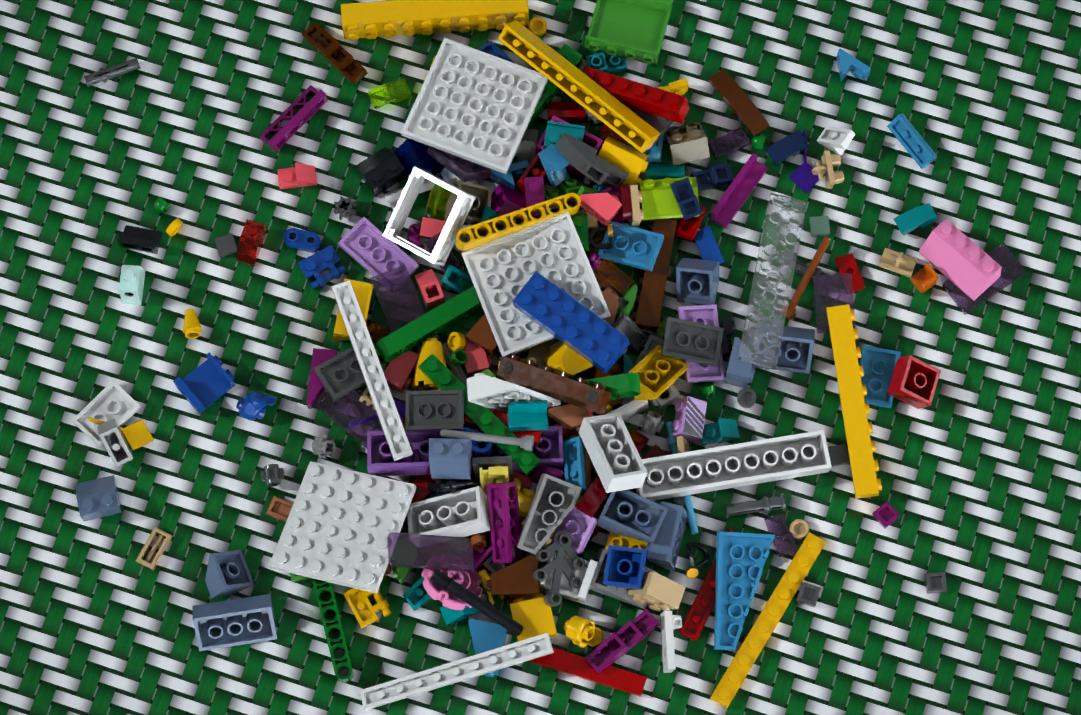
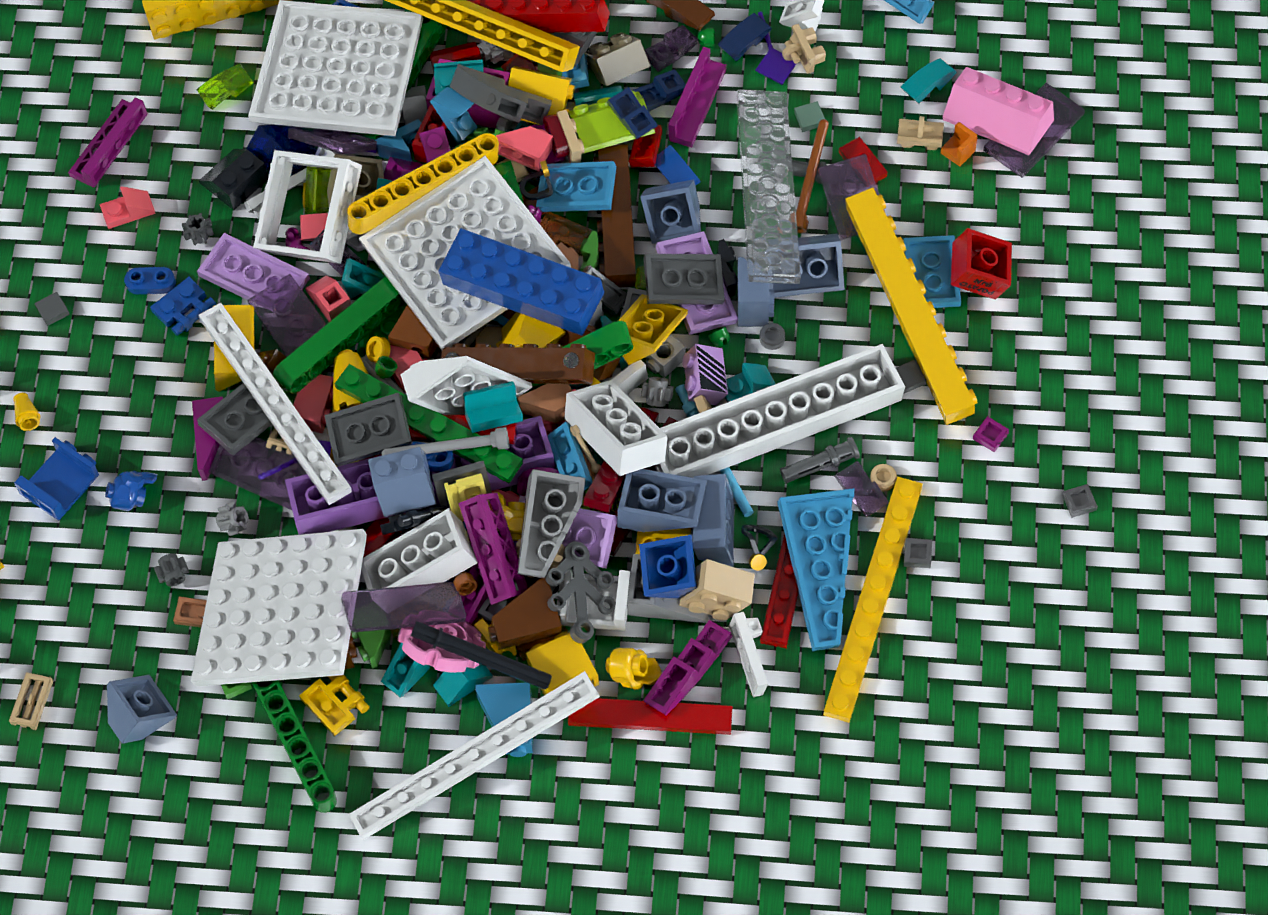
camera: 10 degrees left, 10 degrees down
sand blue slope [193,594,277,651] -> none
clear red slope [236,219,267,266] -> none
reddish brown slope [302,23,368,85] -> none
none -> tan hinge [570,425,601,474]

